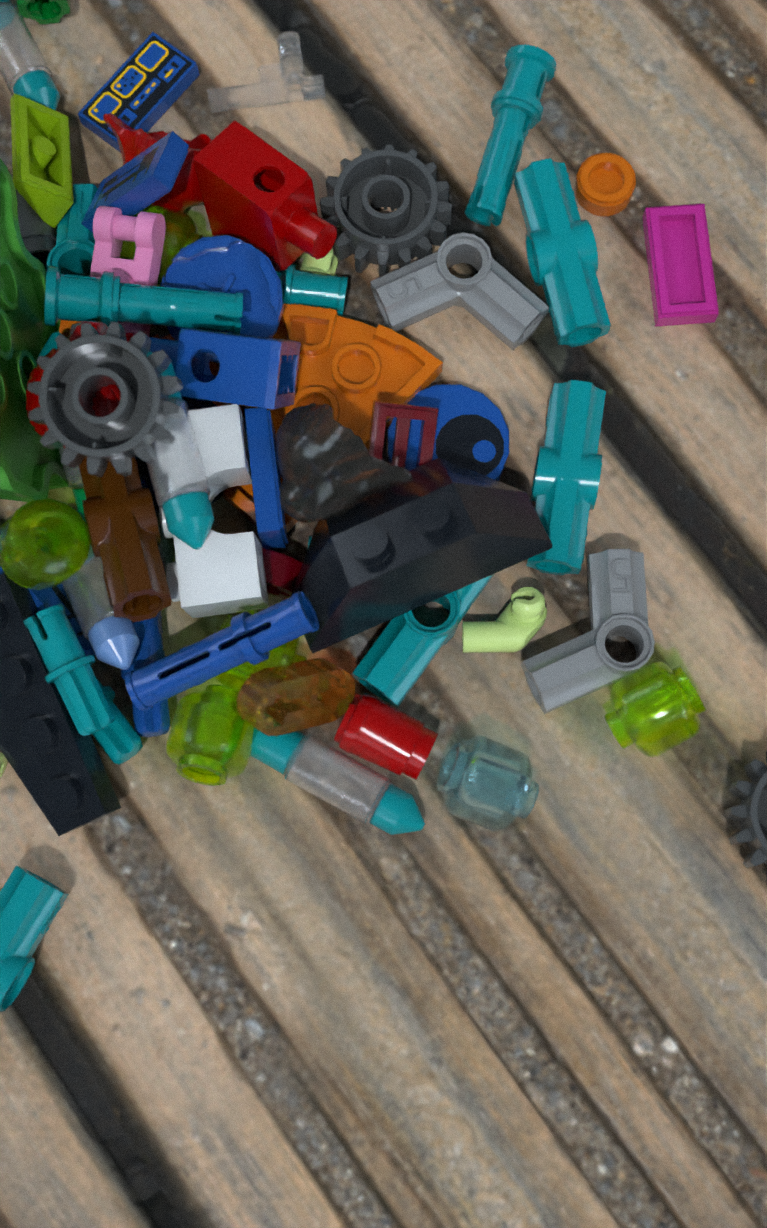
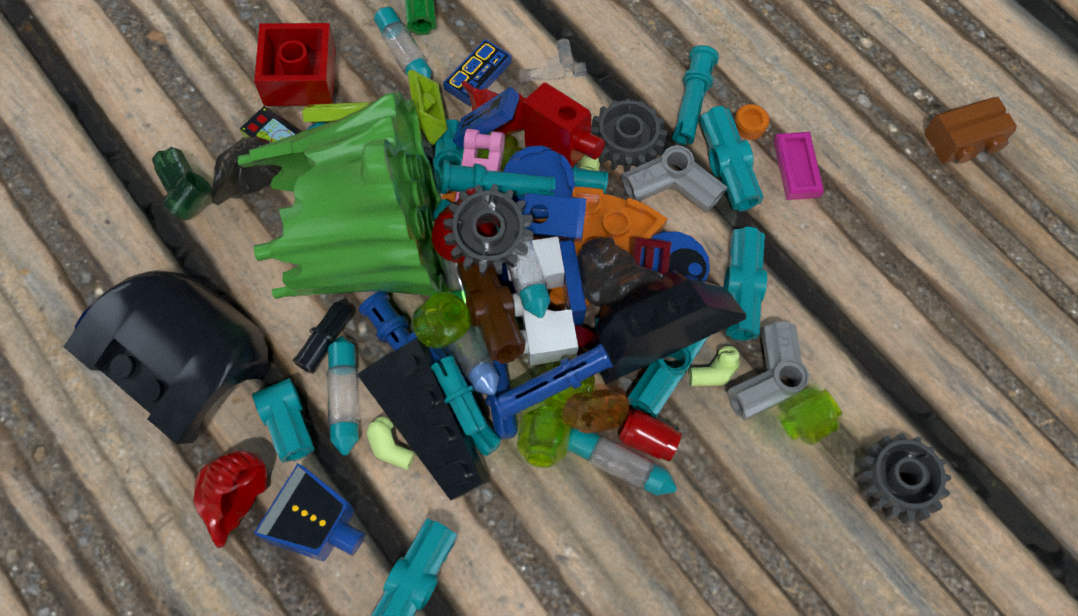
camera: 10 degrees left, 10 degrees down
clear light blue head [436,735,539,832] -> none

